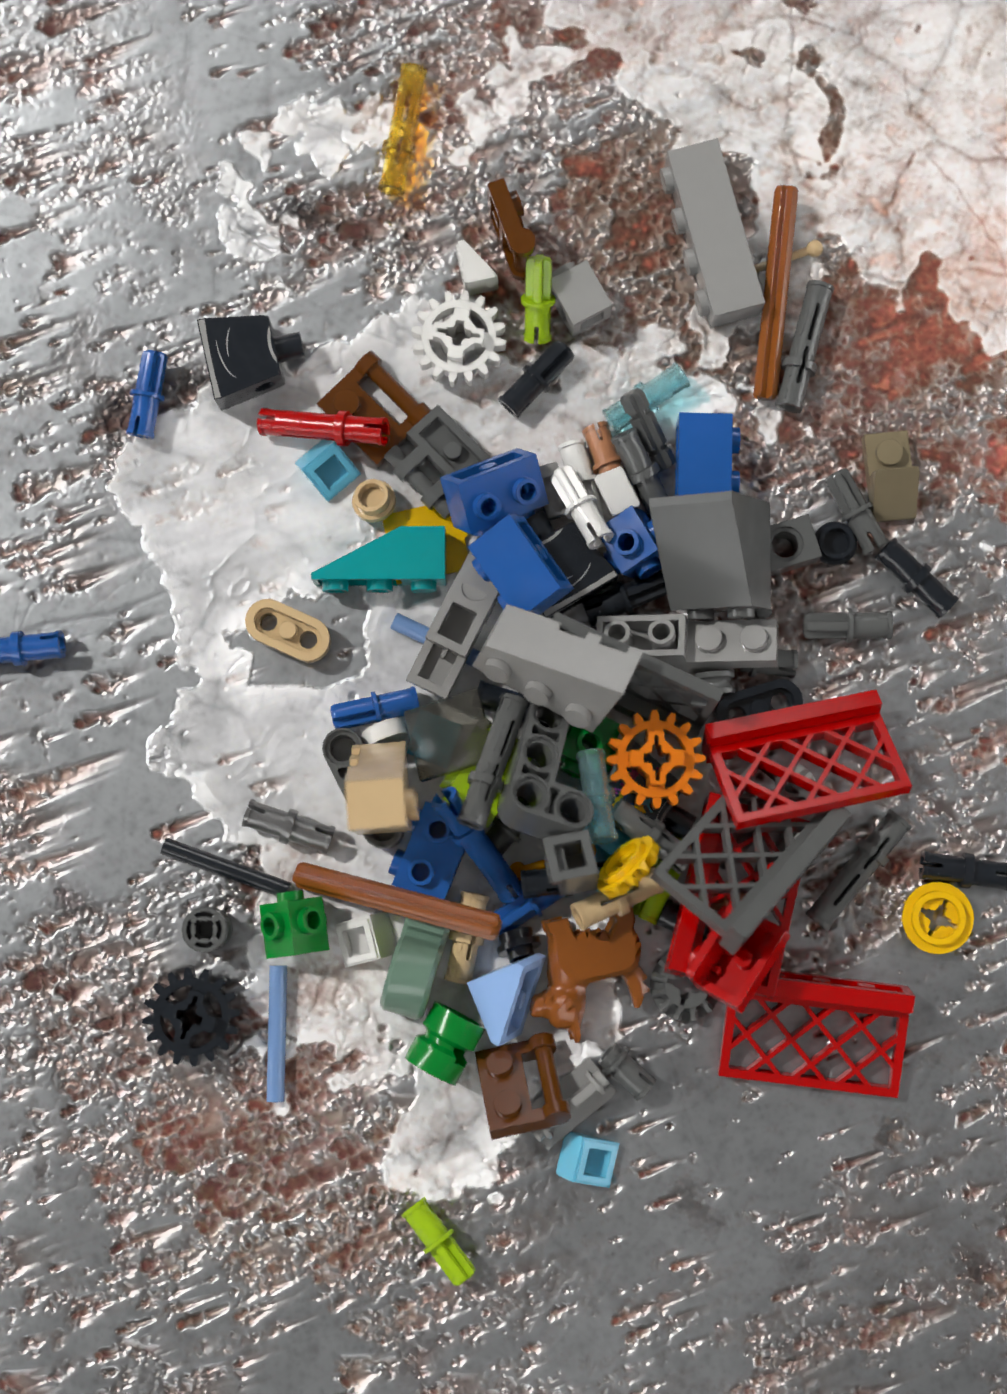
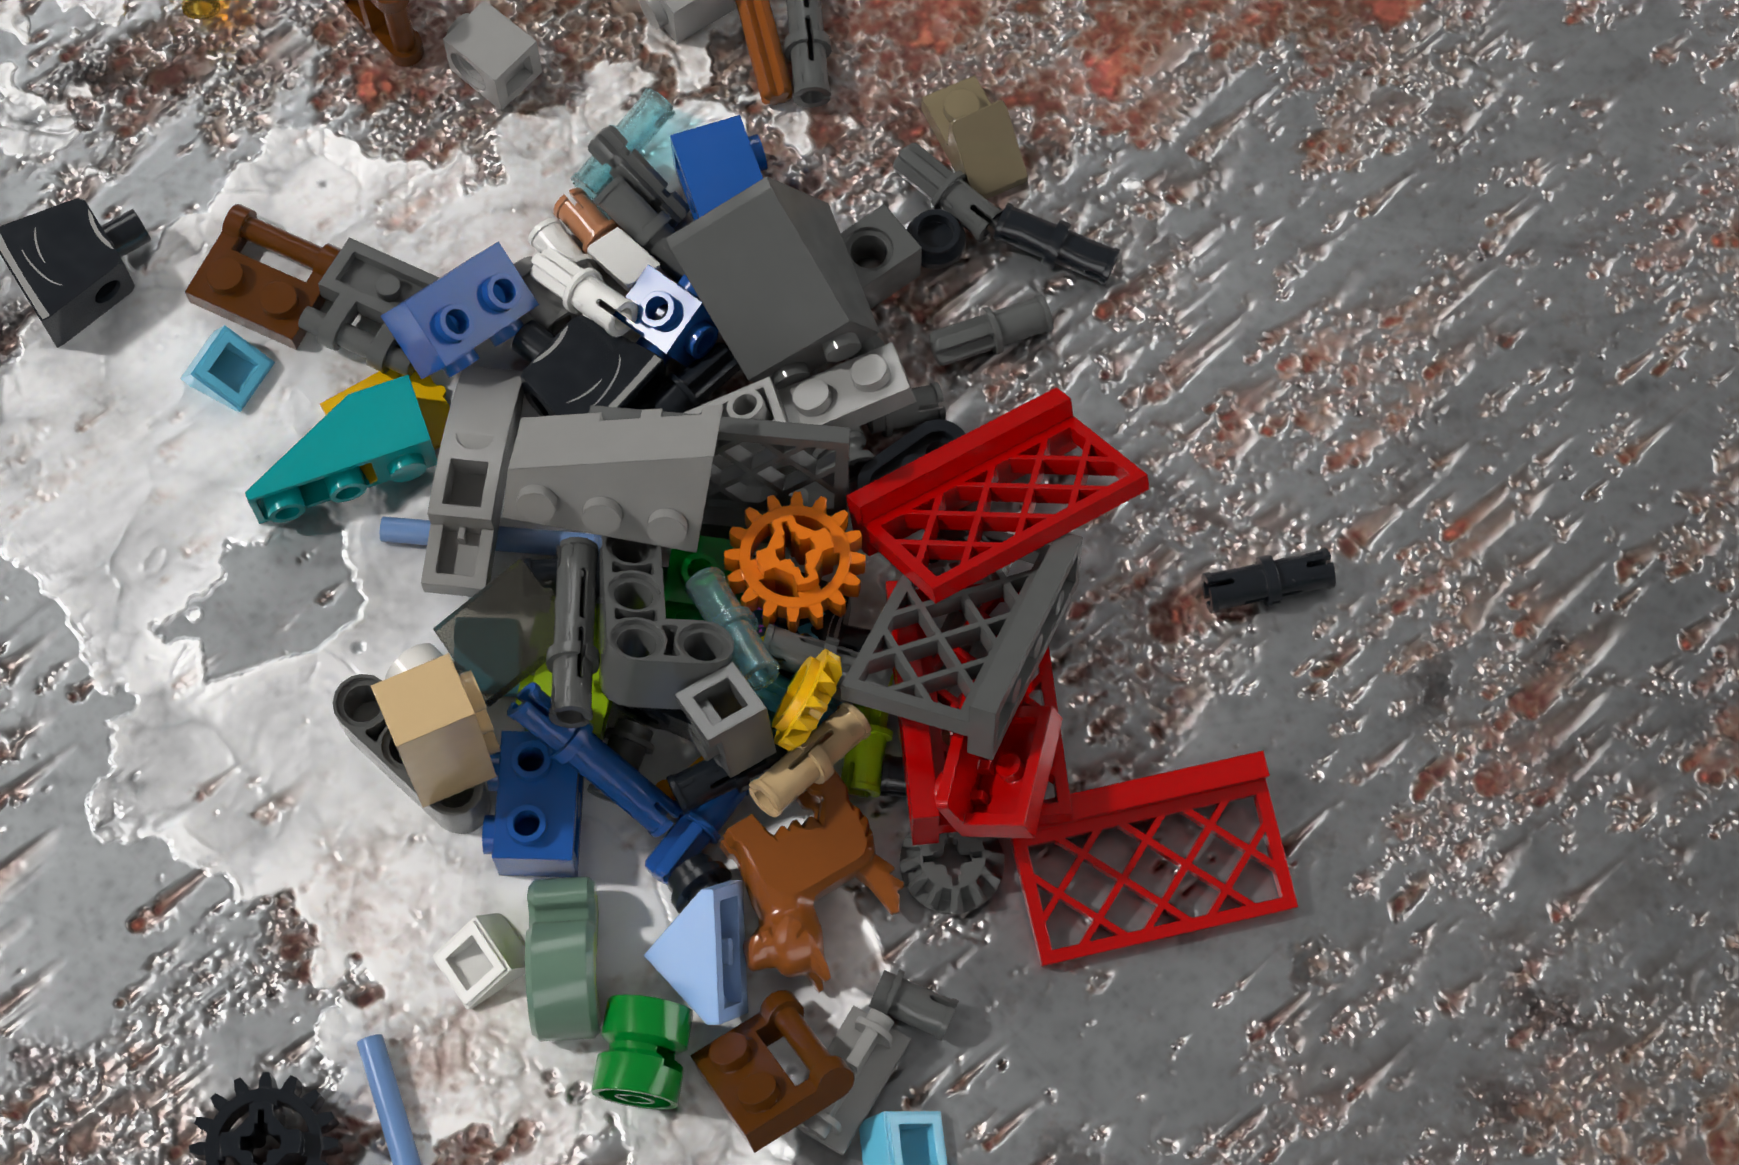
camera: 25 degrees left, 15 degrees down
black bar [160,838,292,896] -> none
dark grey wheel [181,907,233,953] -> none
flat silver pin [242,799,336,854] -> none
tan plate [245,599,331,663] -> none
red pin [257,407,390,446] -> none
green brick [259,890,330,959] -> none
dark orange axle [292,862,502,940] -> none
blue axle [330,686,421,729] -> none
tan plate [352,479,396,523] -> none
white gear [412,290,506,387] -> none
tan pin [444,891,490,985] -> none
white slope [456,240,498,296] -> none
blue brick [468,514,574,615] -> none
black axle [498,340,574,419] -> none
lime axle [521,254,556,344] -> none
dark grey pin [805,809,912,931] -> none
yellow gear [900,882,974,954] -> none

